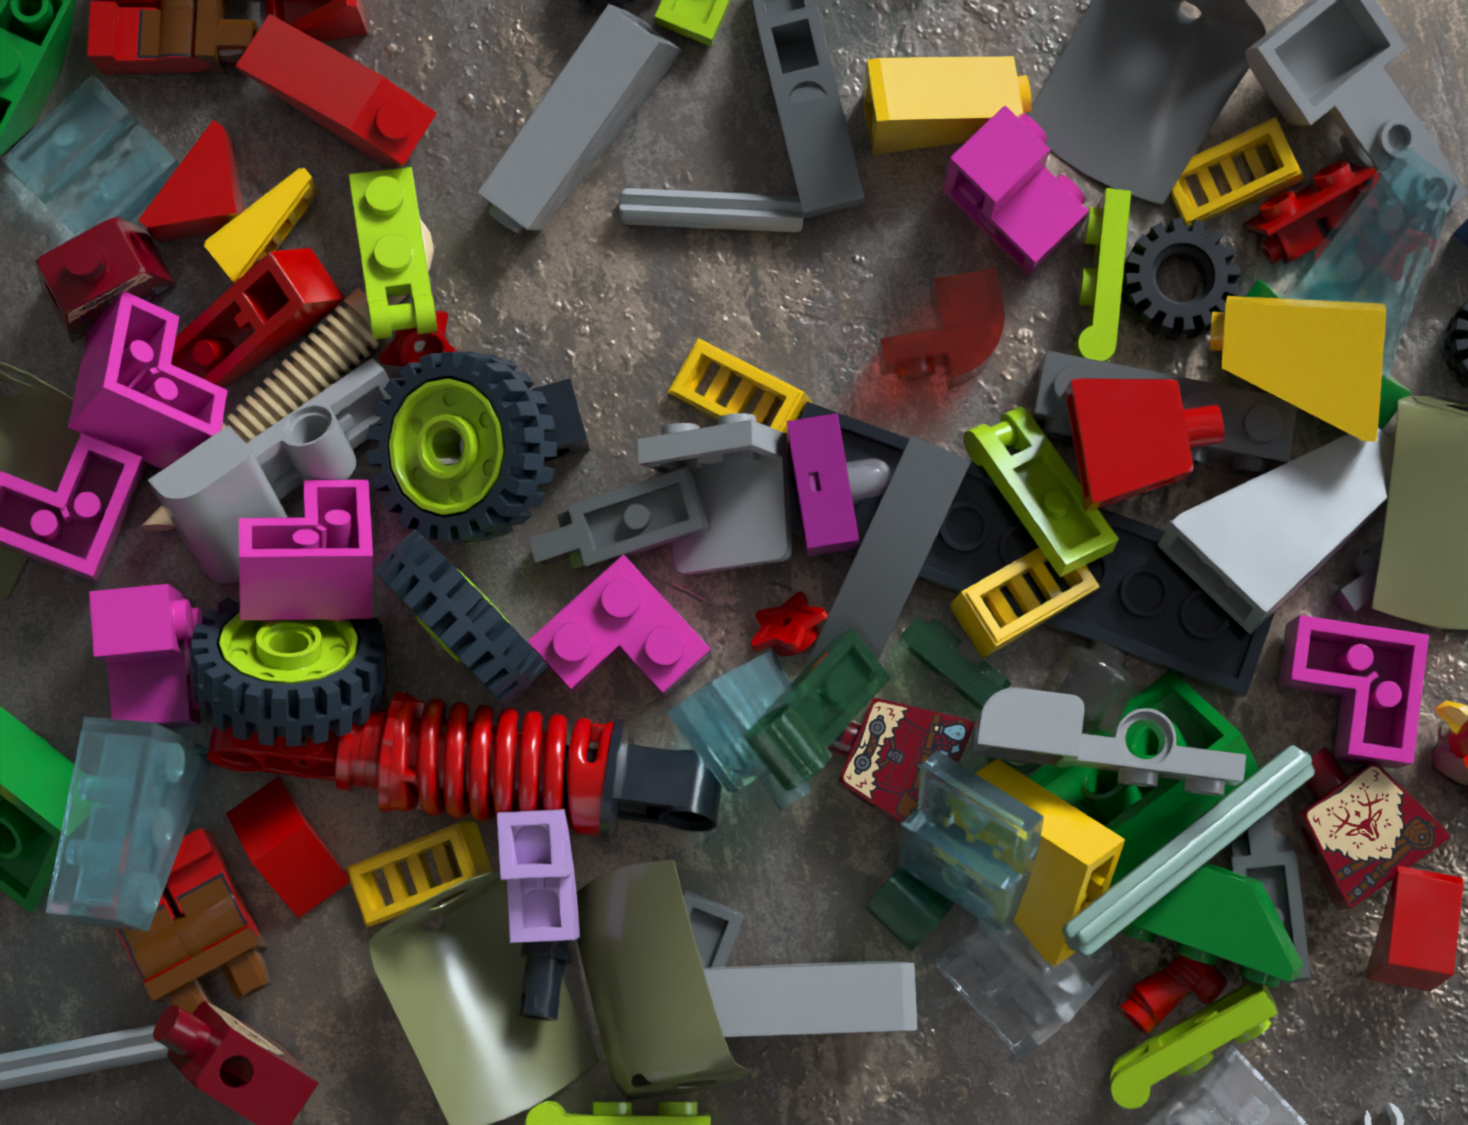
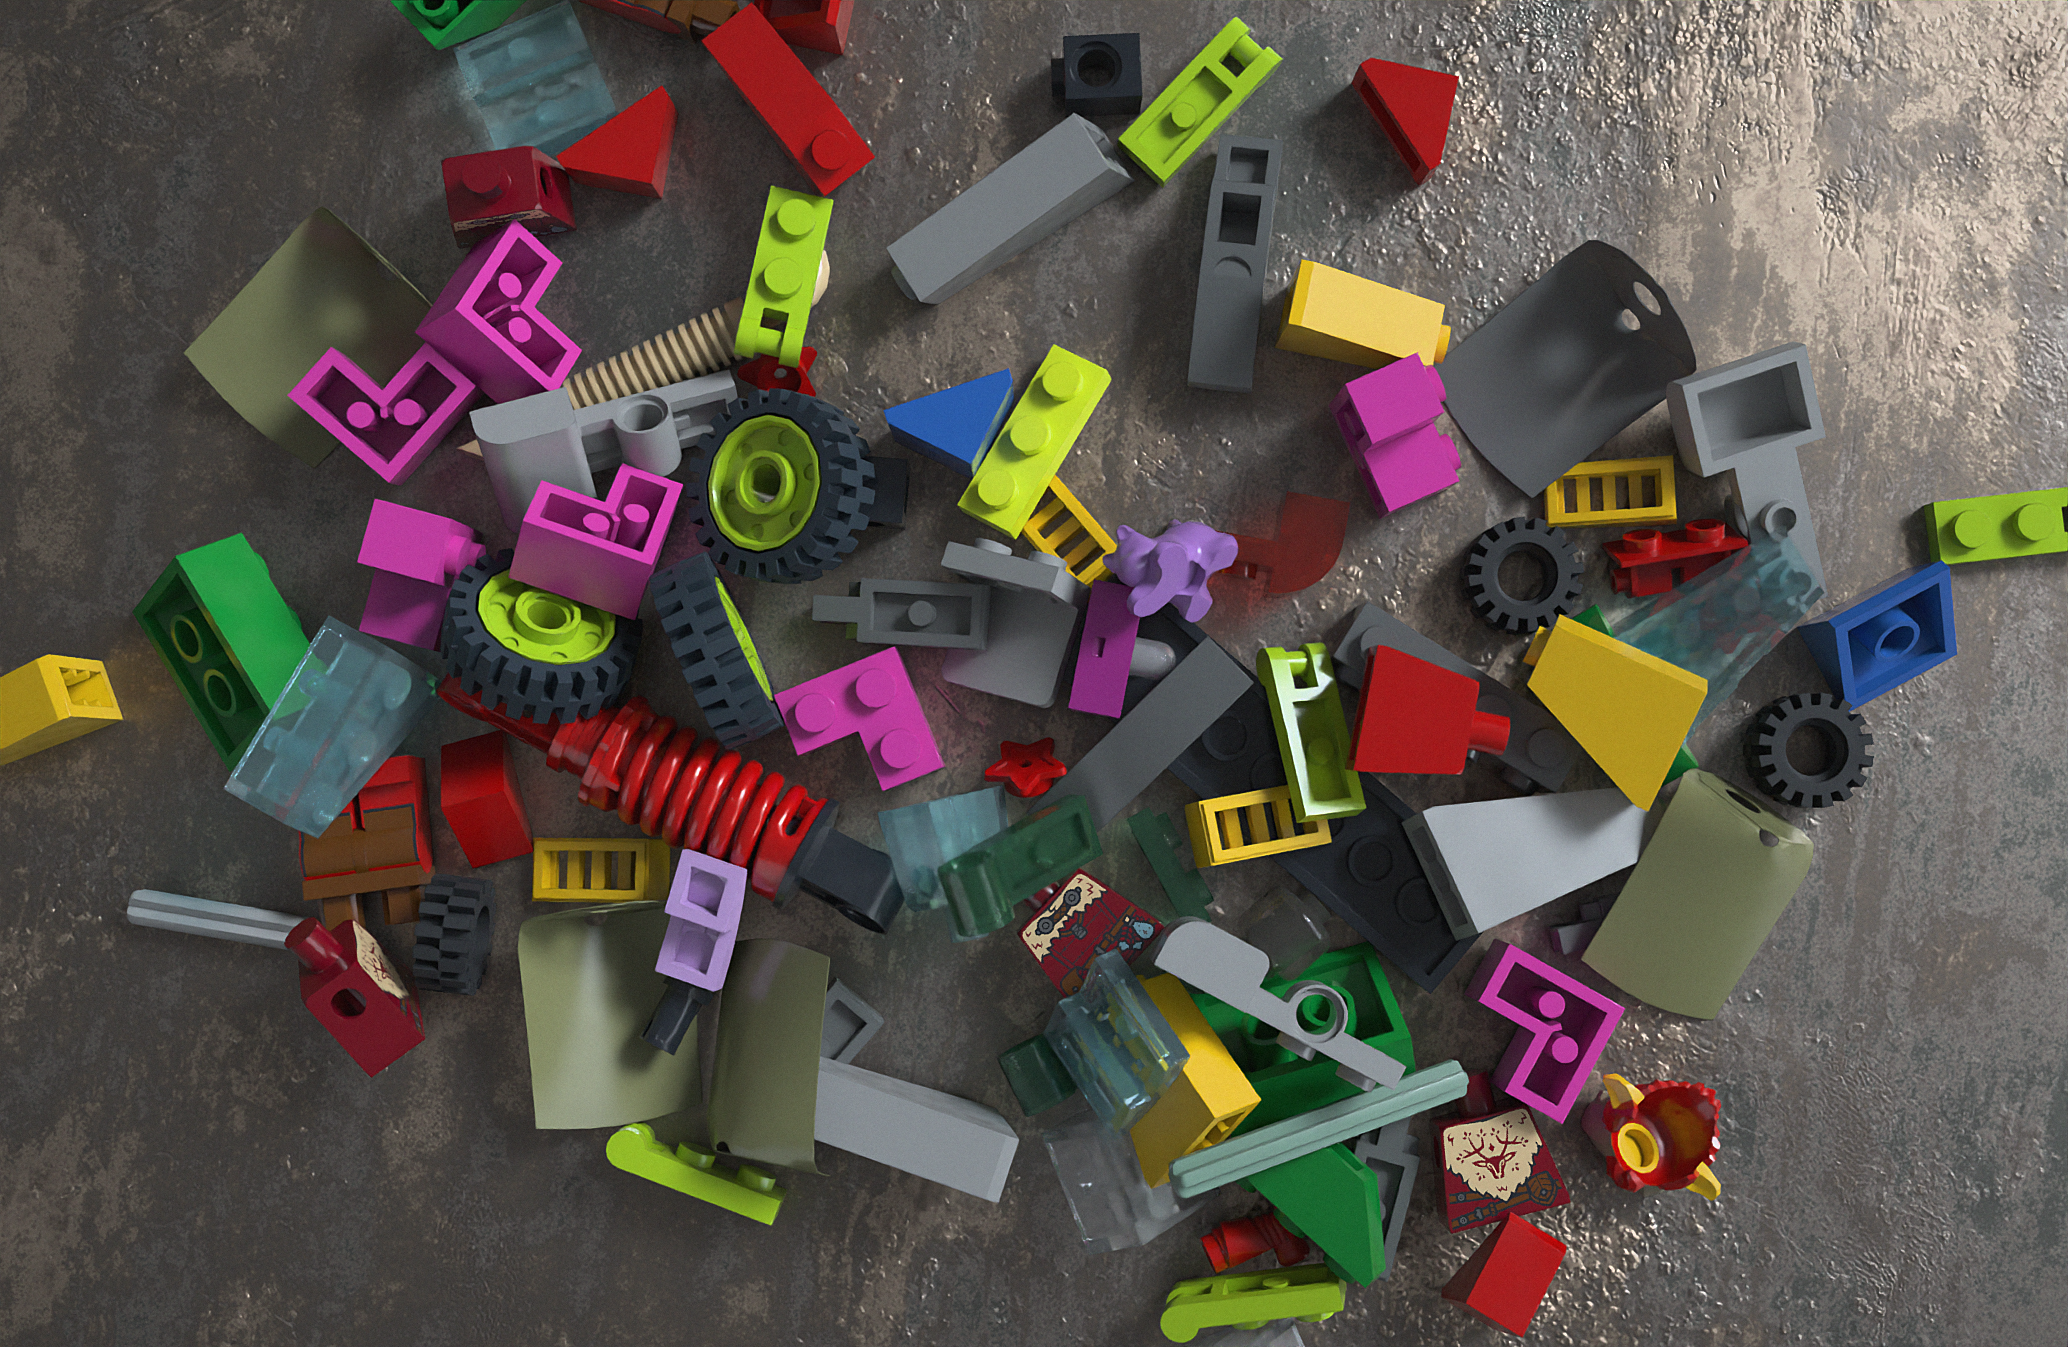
camera: 20 degrees right, 5 degrees up
red slope [171,248,345,389] -> none
yellow slope [204,167,319,284] -> none
light grey axle [619,188,804,232] -> none
lime plate [1071,188,1131,362] -> none
none -> black tyre [412,873,496,996]
none -> blue slope [883,368,1014,480]
none -> neon yellow plate [957,344,1112,540]
none -> medium lavender animal [1102,519,1239,623]

